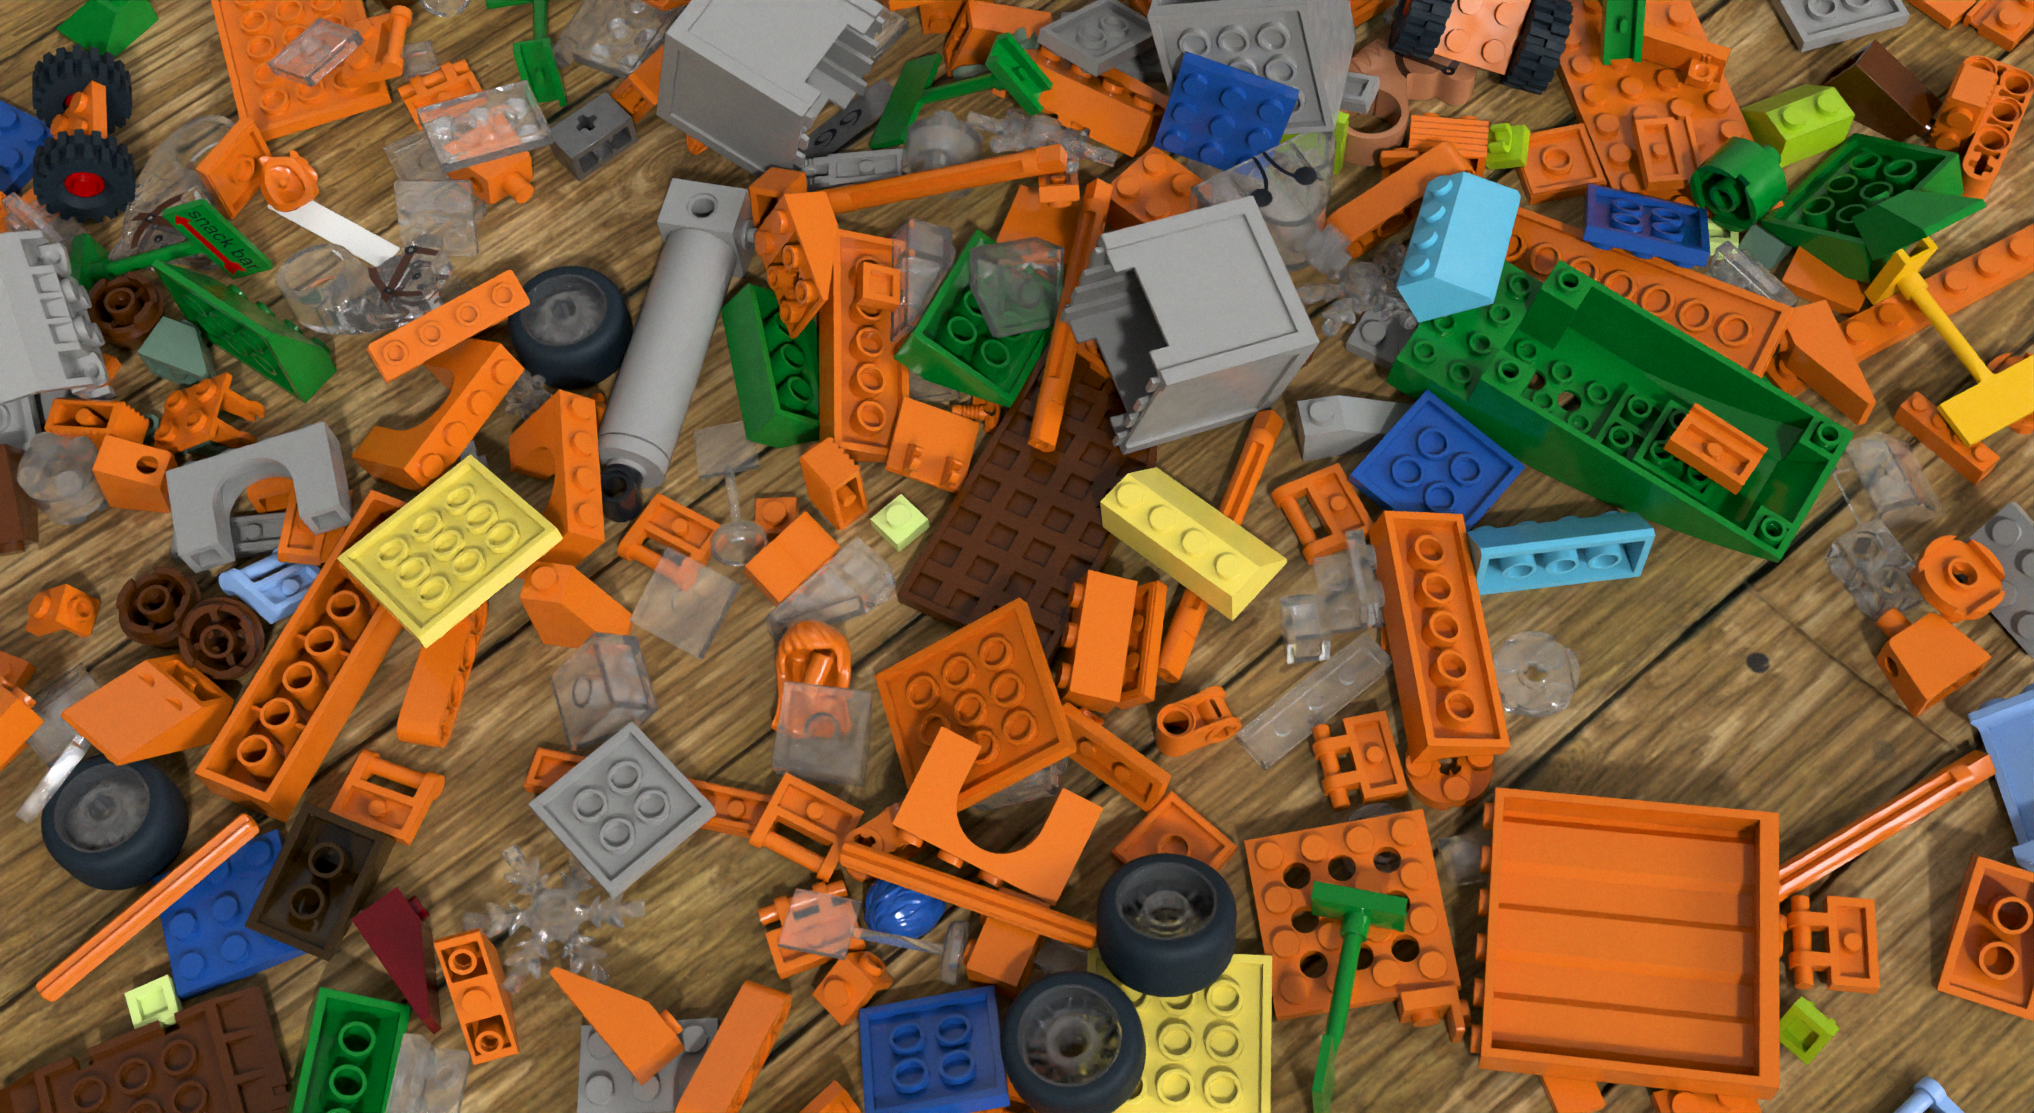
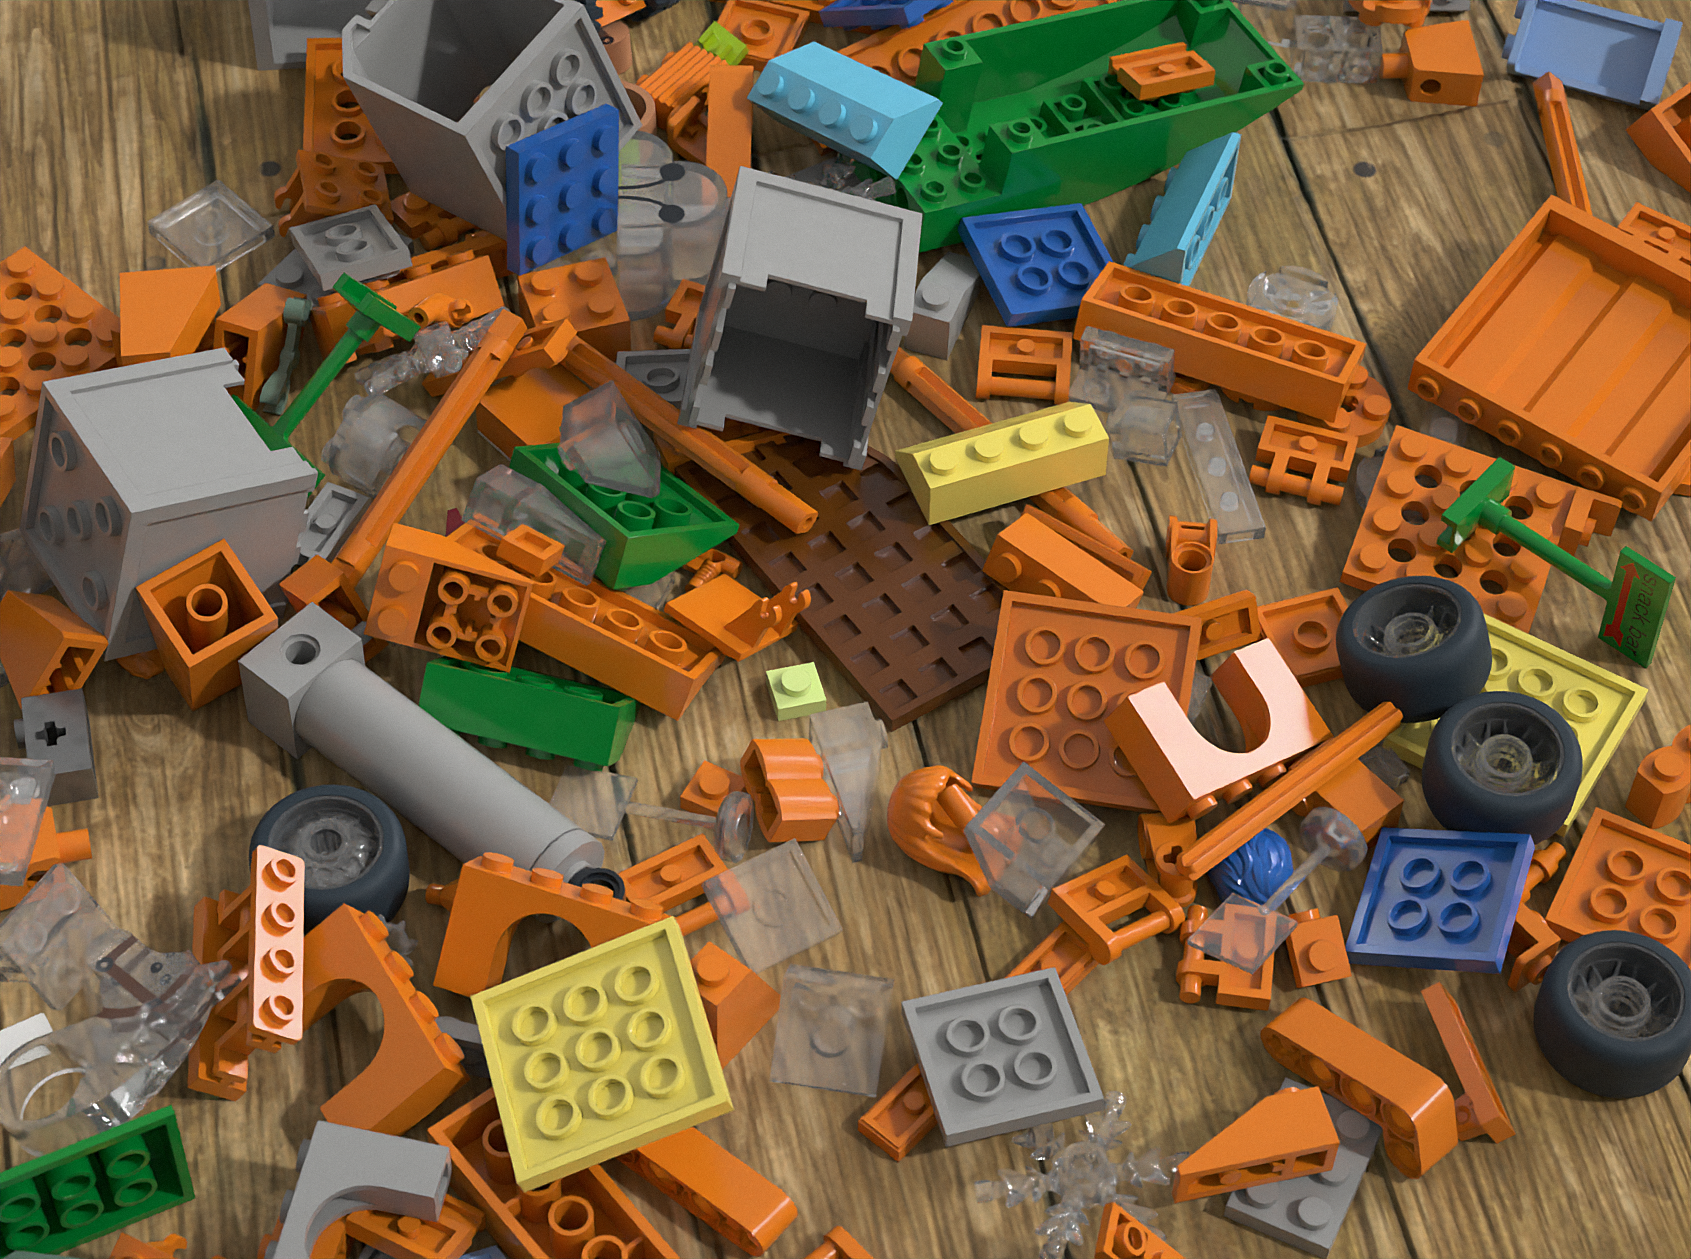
camera: 70 degrees left, 10 degrees down
orange brick [799,437,868,531] -> none
none -> orange slope [135,538,278,712]
none -> orange arm [408,293,474,329]

